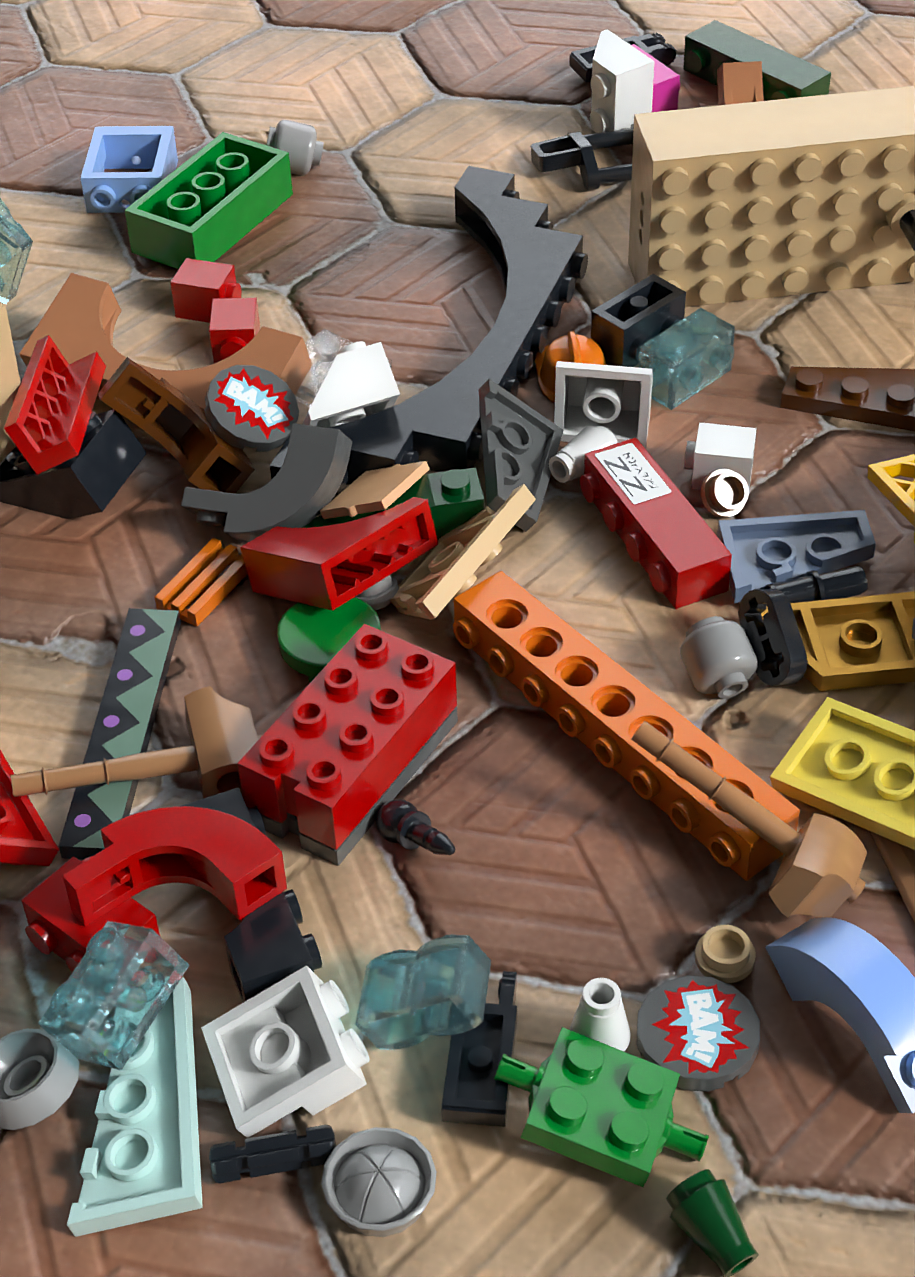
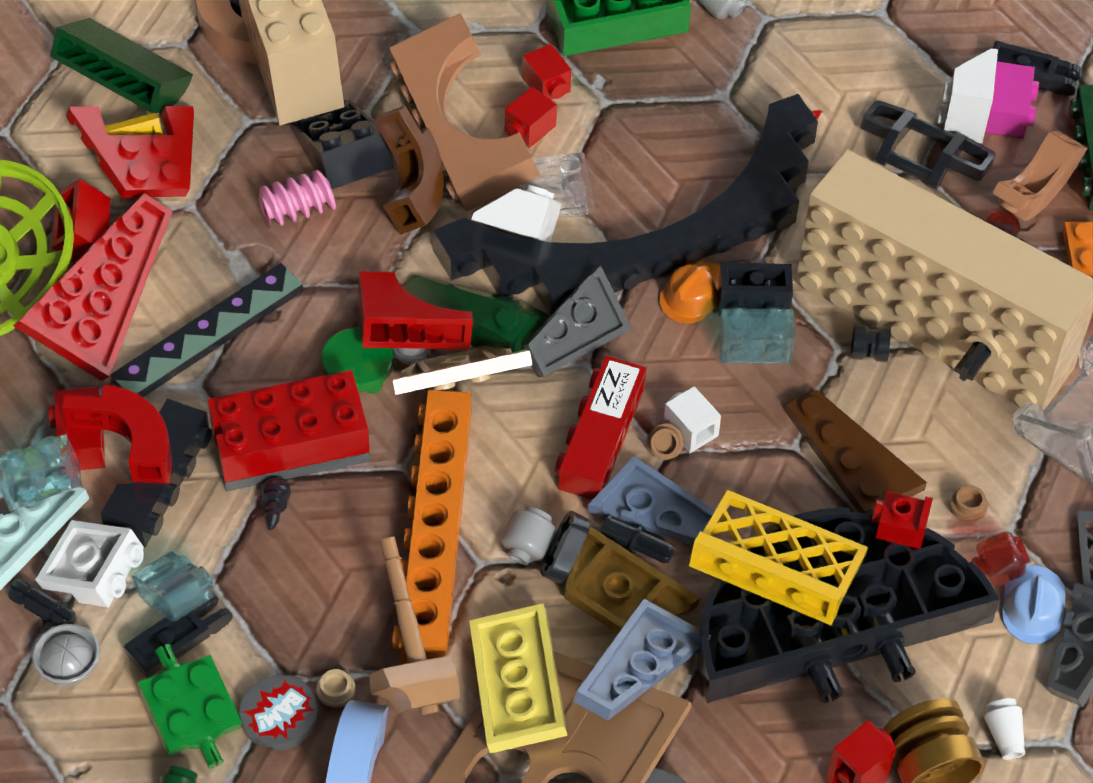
camera: 40 degrees right, 10 degrees up
red fence [4,335,106,475] -> none
medium nougat piece [11,686,263,799] -> none
orange tile [154,538,248,626] -> none
dark grey arch [181,423,352,542] -> none
tile [204,365,299,452] -> none
light nougat piece [320,461,430,519] -> none
white cone [549,426,618,483] -> none
white slope [554,361,653,449] -> none
white cone [569,978,631,1051] -> none
none -> bright pink piece [259,170,336,229]
none -> black wheel [851,324,891,362]

